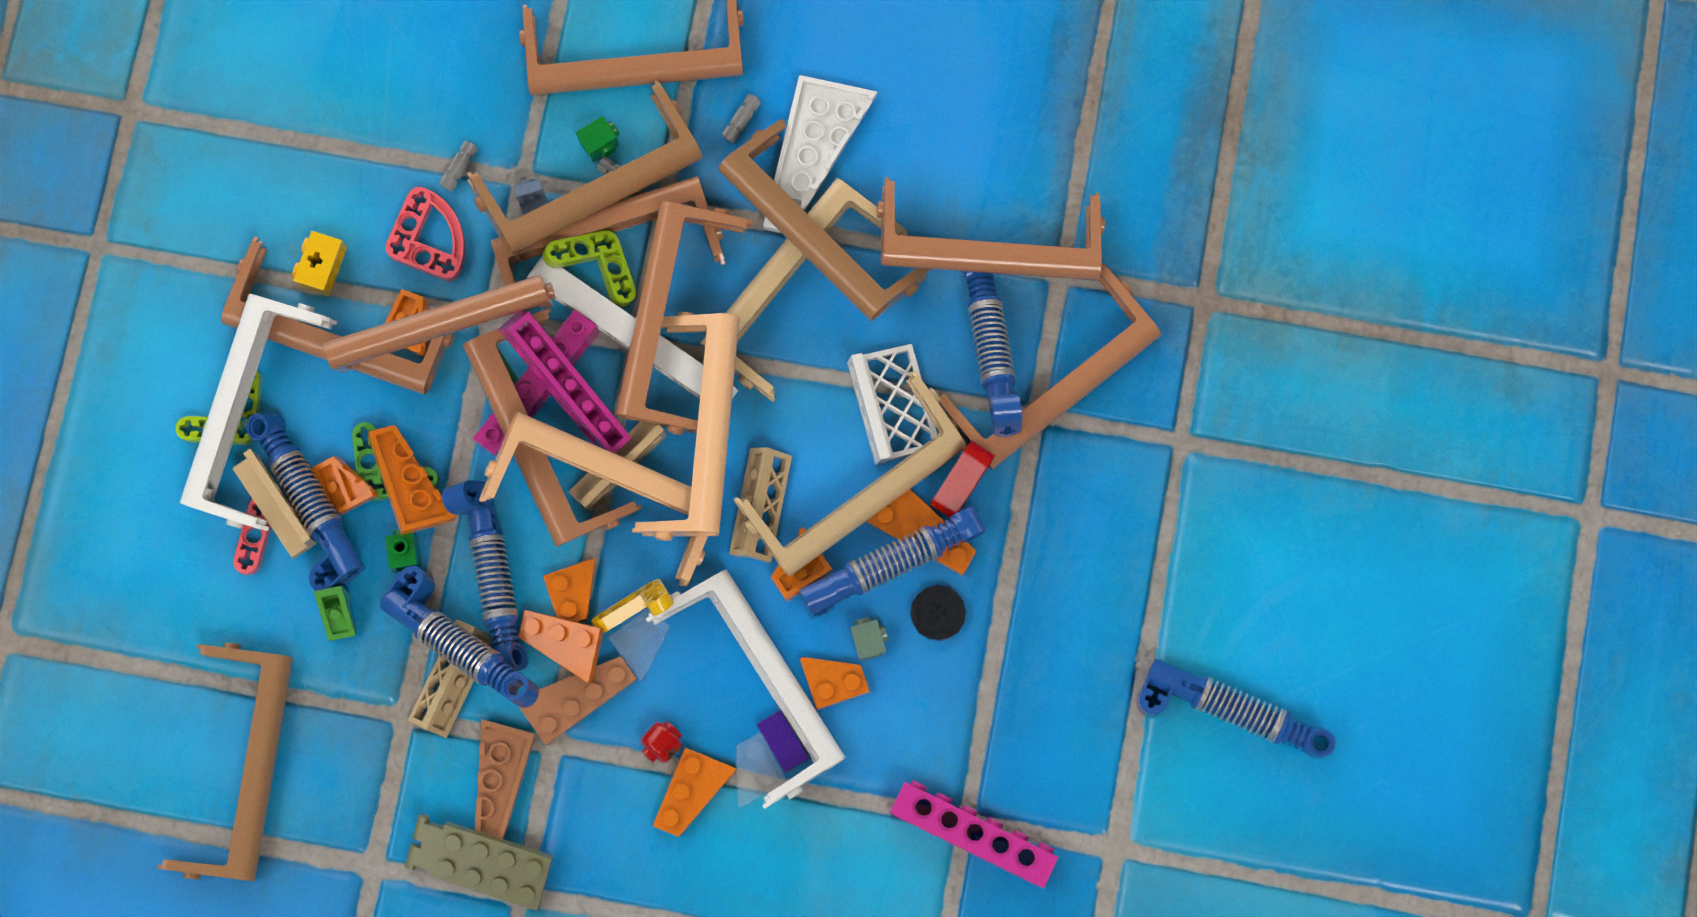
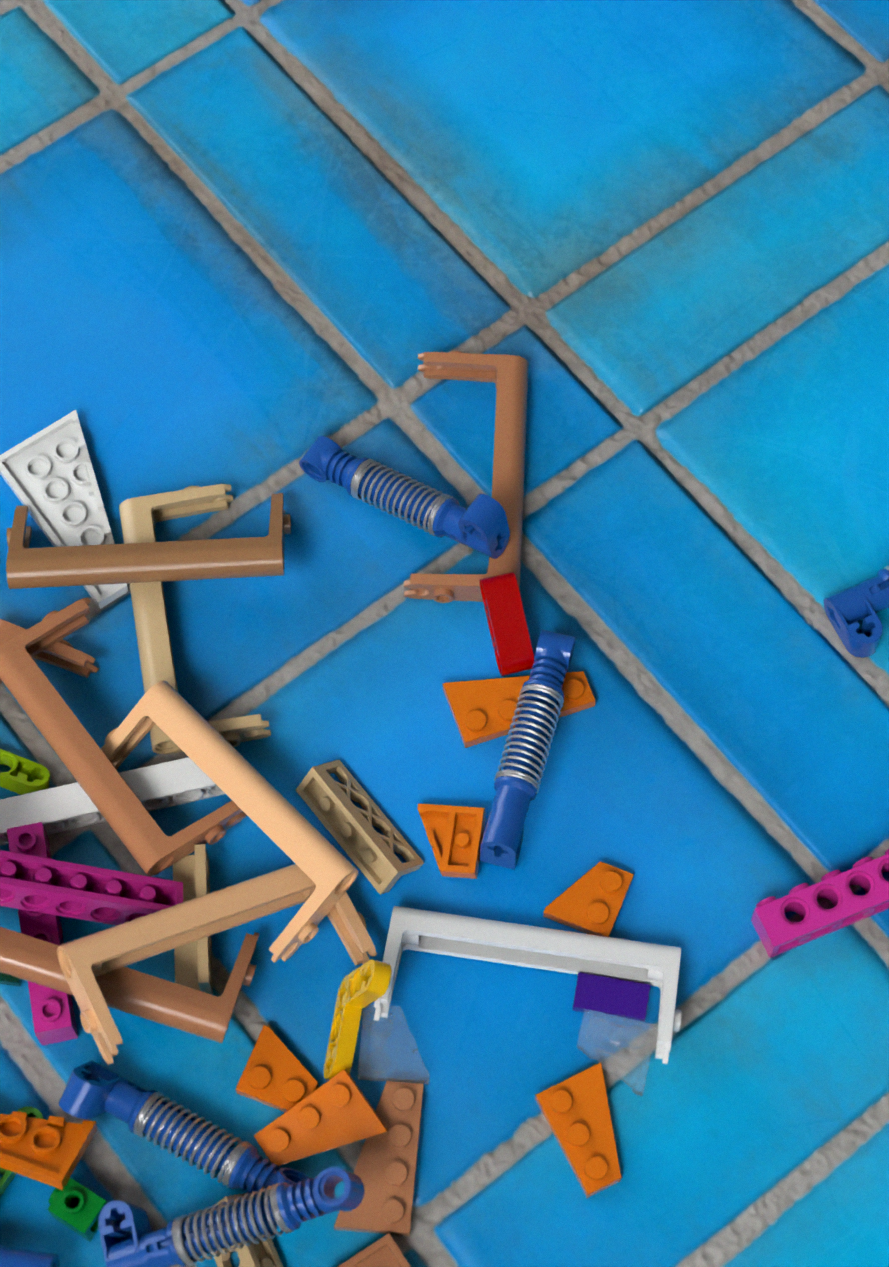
camera: 50 degrees left, 15 degrees down
red head [640,721,682,763] -> none
tan piece [733,371,967,577] -> none
white fence [847,344,937,465] -> none
sand green brick [850,617,888,662] -> none
nougat piece [877,177,1105,281] -> none
black tile [910,585,966,641] -> none

